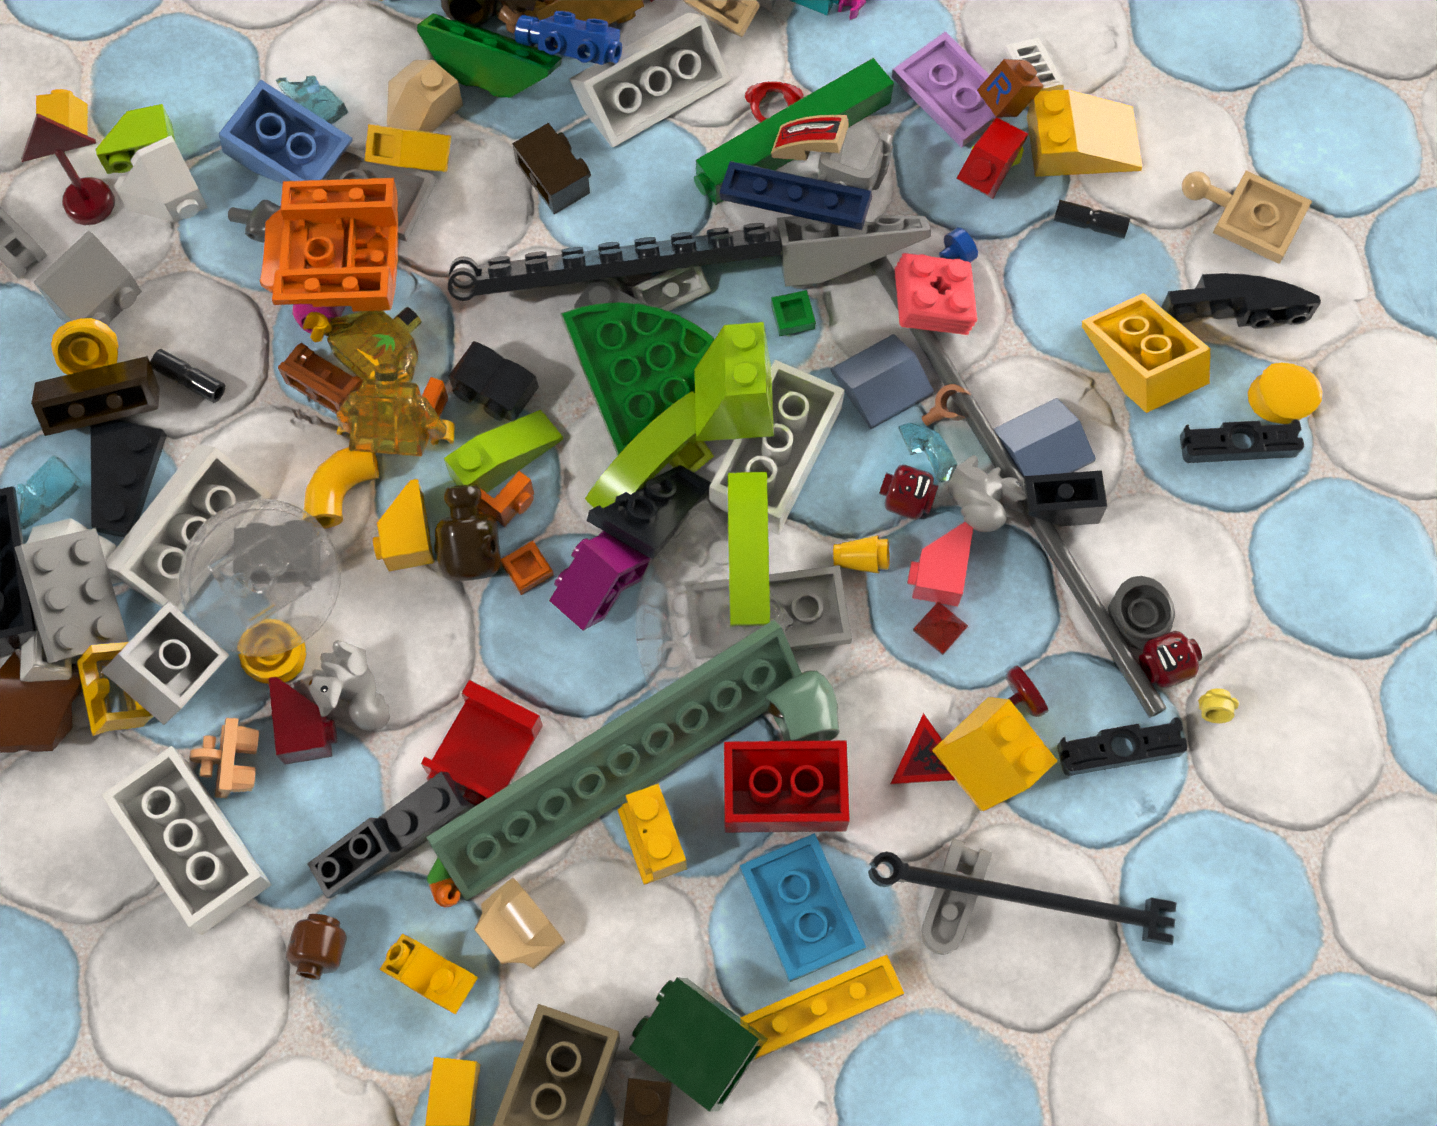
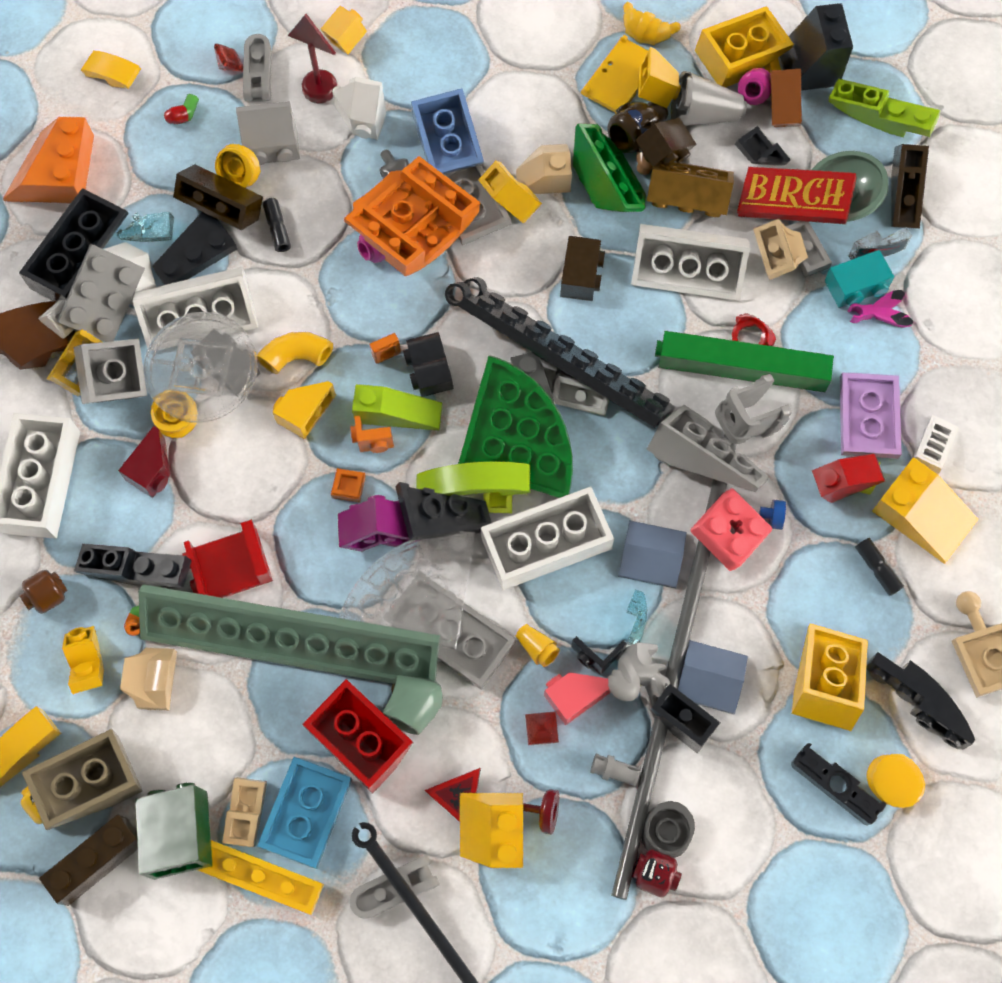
camera: 45 degrees right, 0 degrees up
lime slope [96,104,175,174] -> none
light nougat hips [189,717,259,798] -> none
clear light blue slope [276,76,349,125] -> none
dark orange hinge [278,343,368,417] -> none
clear yellow torso [302,307,422,397] -> none
light grey animal [309,640,390,730] -> none
clear yellow torso [336,363,455,456] -> none
dark brown piece [434,484,501,581] -> none
blue brick [515,11,622,65] -> none
yellow window [617,783,687,885] -> none
lime slope [695,322,774,442] -> none
dark blue plate [719,161,872,230] -> none
lime slope [728,472,770,627] -> none
slope [771,115,849,160] -> none
green plate [771,290,816,336] -> none
dark red head [879,464,939,520] -> none
nougat piece [922,384,971,427] -> none
dark orange brick [977,59,1044,117] -> none
black piece [1057,718,1188,776] -> none
light yellow plate [1198,688,1239,723] -> none
none -> tan slope [222,777,267,847]
none -> black bracket [571,636,627,675]
none -> light grey pin [590,753,641,786]

